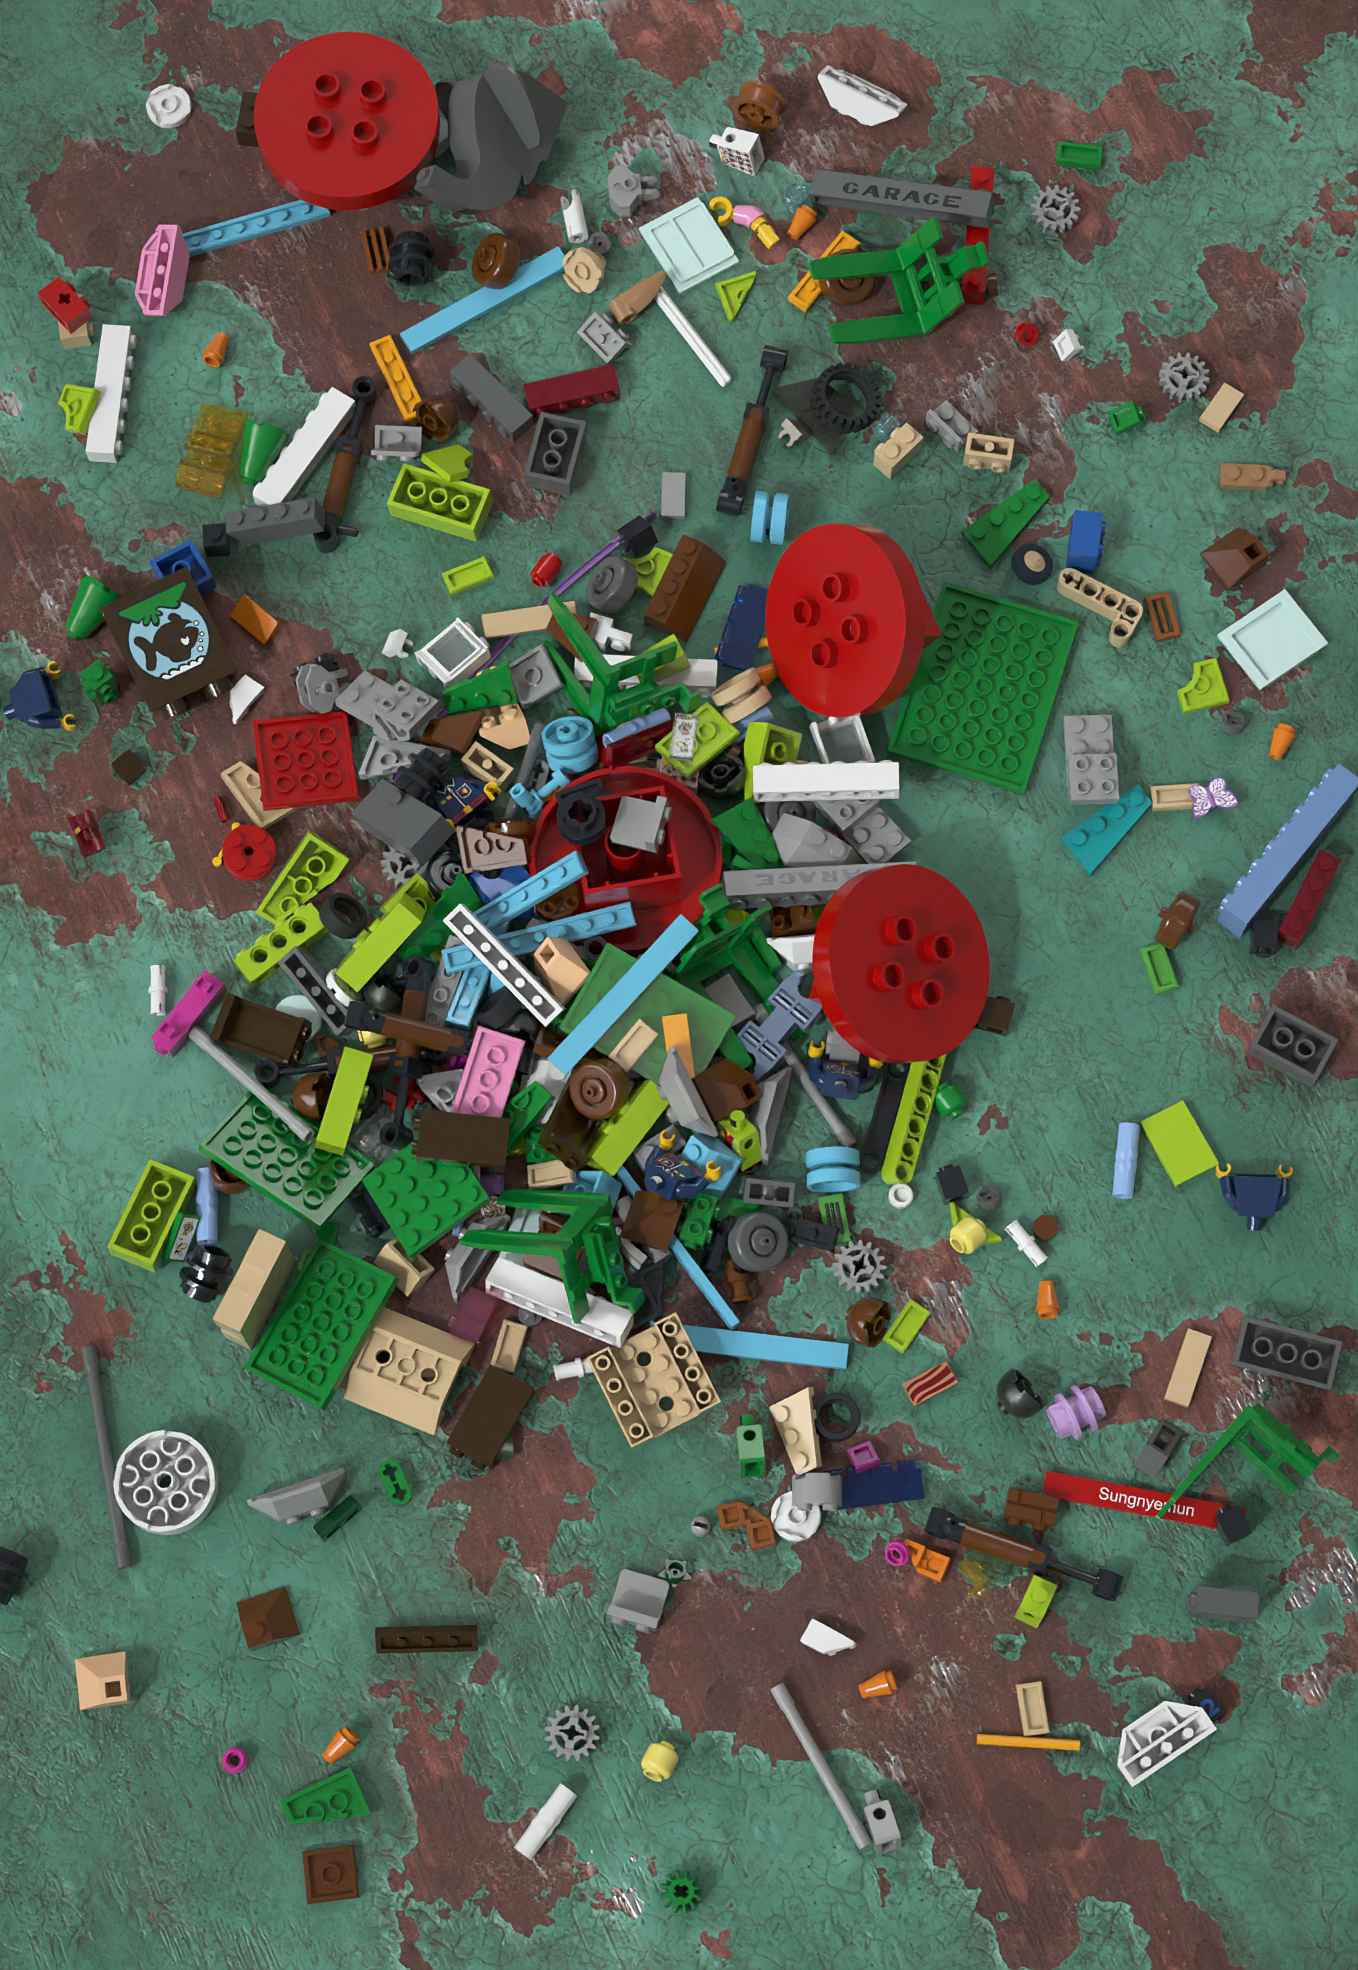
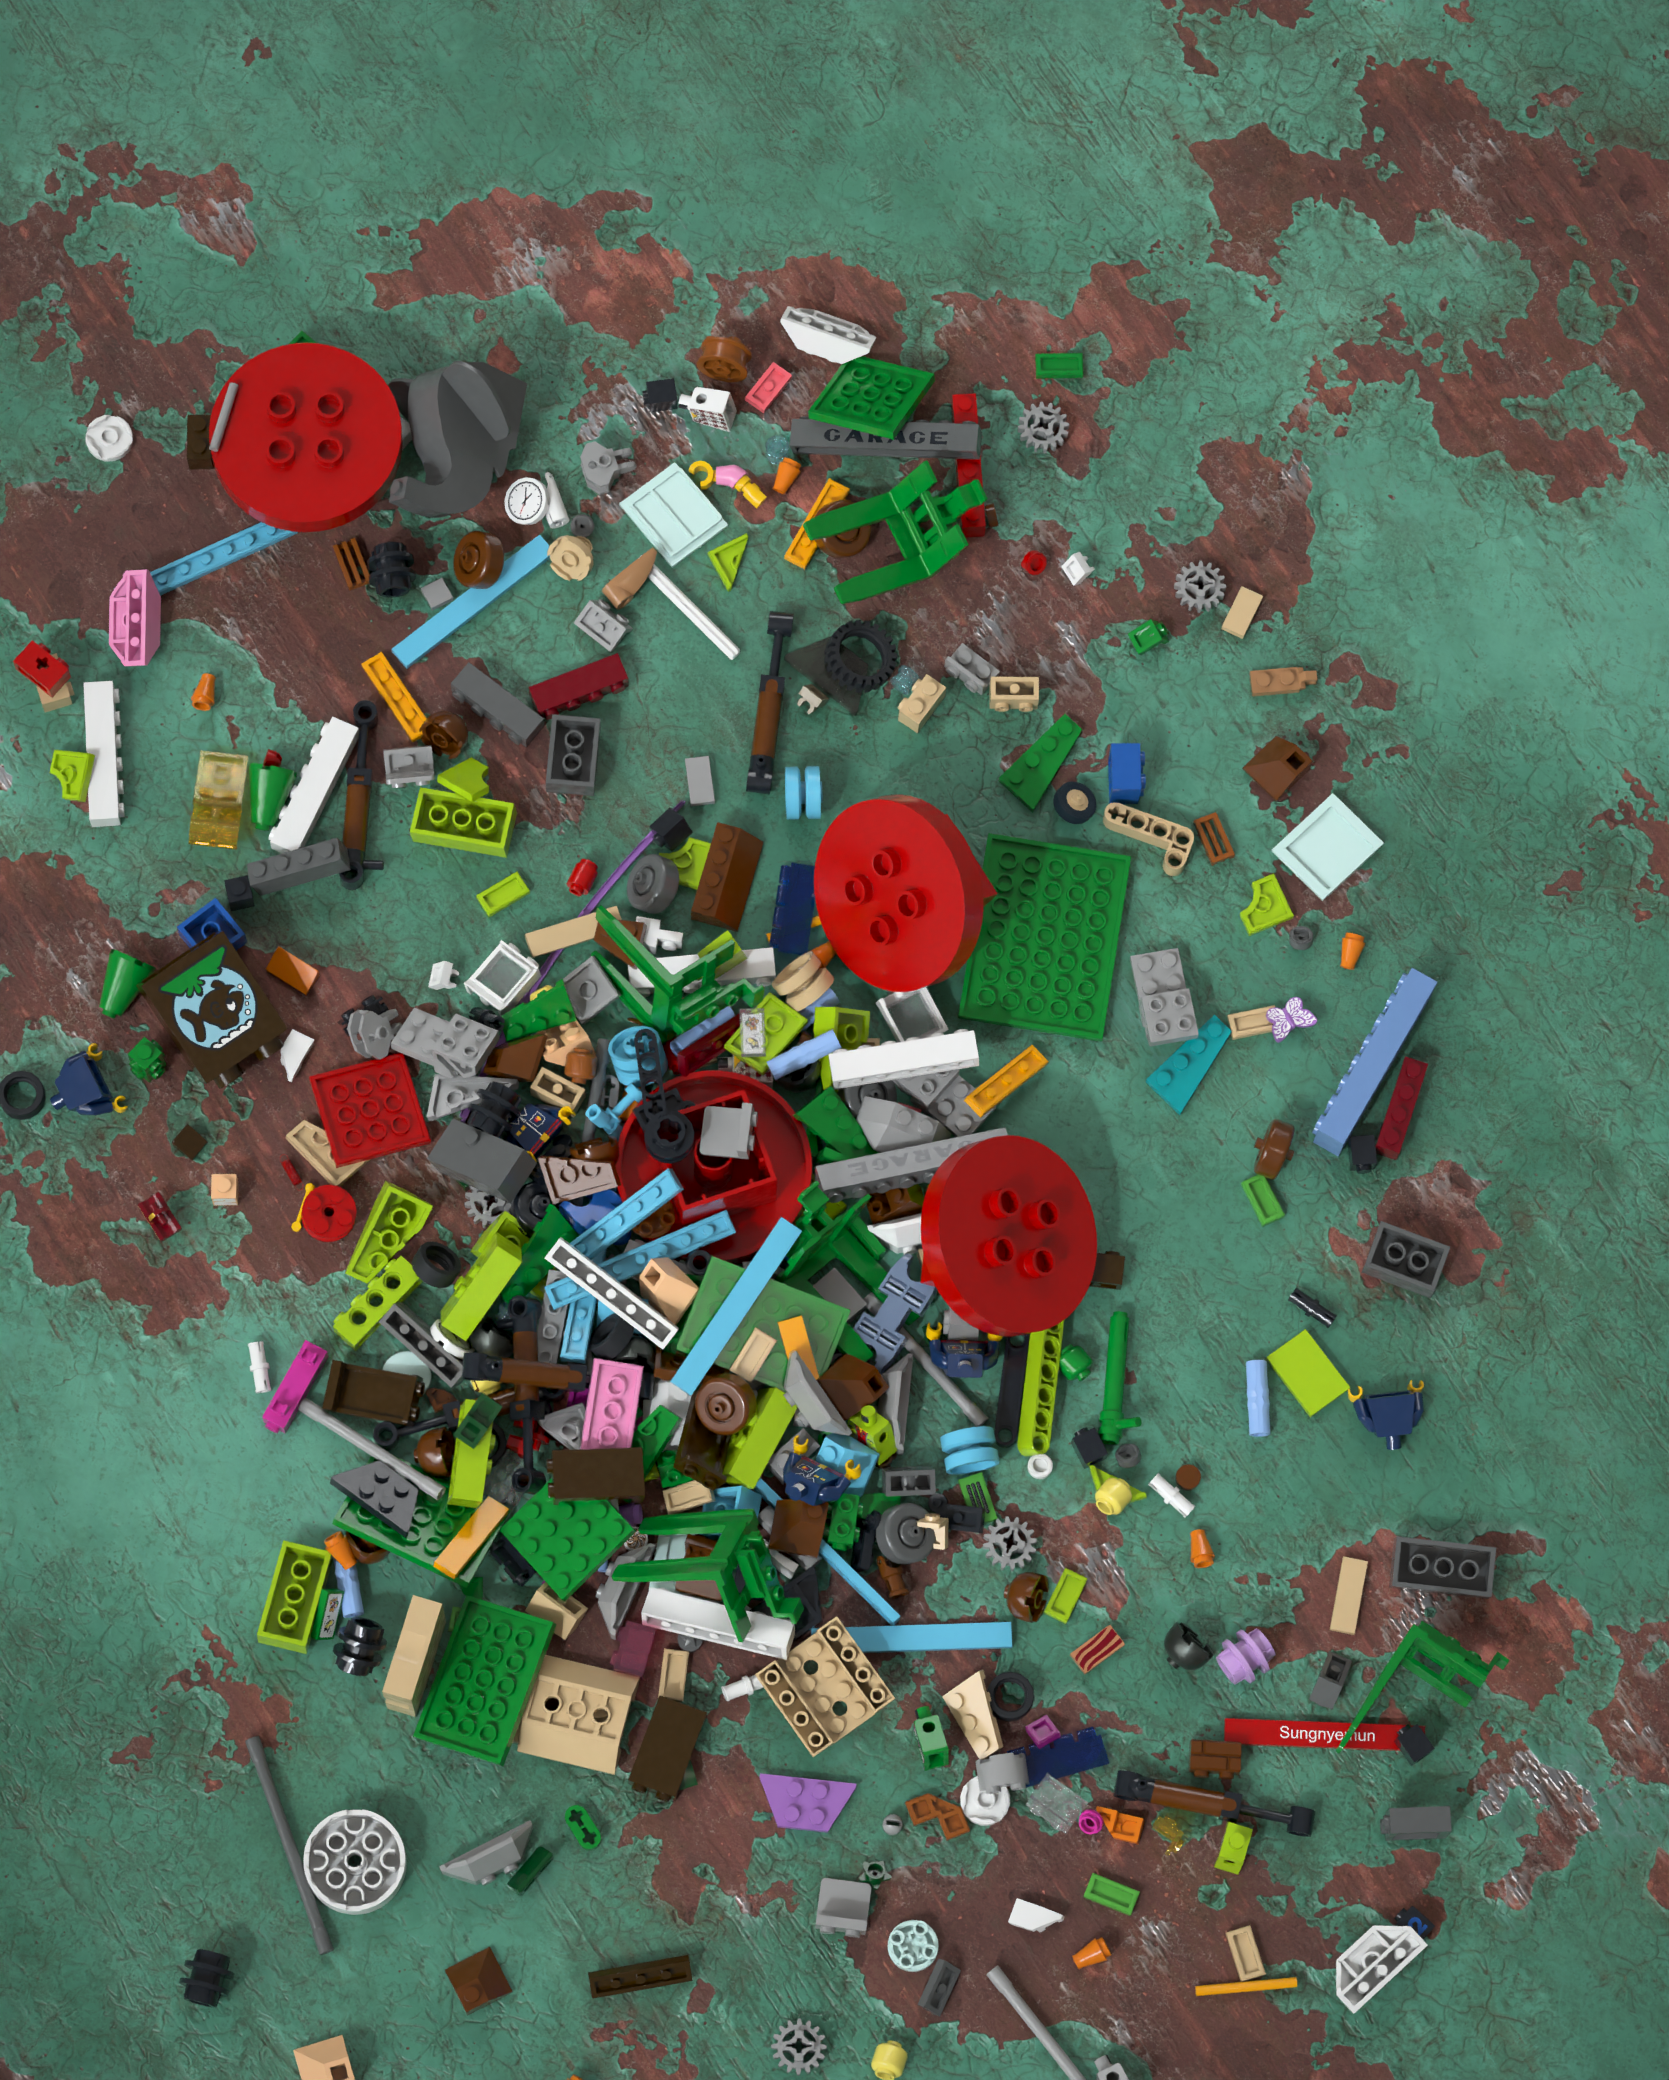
camera: 15 degrees left, 0 degrees up
none -> light grey bar [209,383,239,452]
none -> light nougat brick [211,1174,238,1206]
none -> red hinge [263,749,282,767]
none -> orange cone [324,1531,357,1570]
none -> wing [330,1460,419,1538]
none -> light grey tile [421,578,453,611]
none -> light orange tile [433,1496,509,1579]
none -> dark green slope [453,1392,503,1449]
none -> black pin [469,1007,505,1031]
none -> white tile [504,477,550,525]
none -> dark orange head [564,1048,598,1084]
none -> black beam [634,1029,667,1121]
none -> black brick [642,378,678,413]
none -> coral plate [745,362,792,413]
none -> medium lavender wing [759,1773,856,1833]
none -> light blue axle [767,1029,842,1080]
none -> green plate [808,356,935,440]
none -> light aqua tile [888,1920,939,1972]
none -> tan bracket [917,1513,948,1550]
none -> dark grey plate [918,1958,961,2017]
none -> light orange tile [964,1045,1049,1118]
none -> clear bracket [1026,1773,1088,1834]
none -> bright green tile [1083,1873,1140,1916]
none -> green cylinder [1098,1311,1142,1445]
none -> black pin [1288,1287,1337,1328]

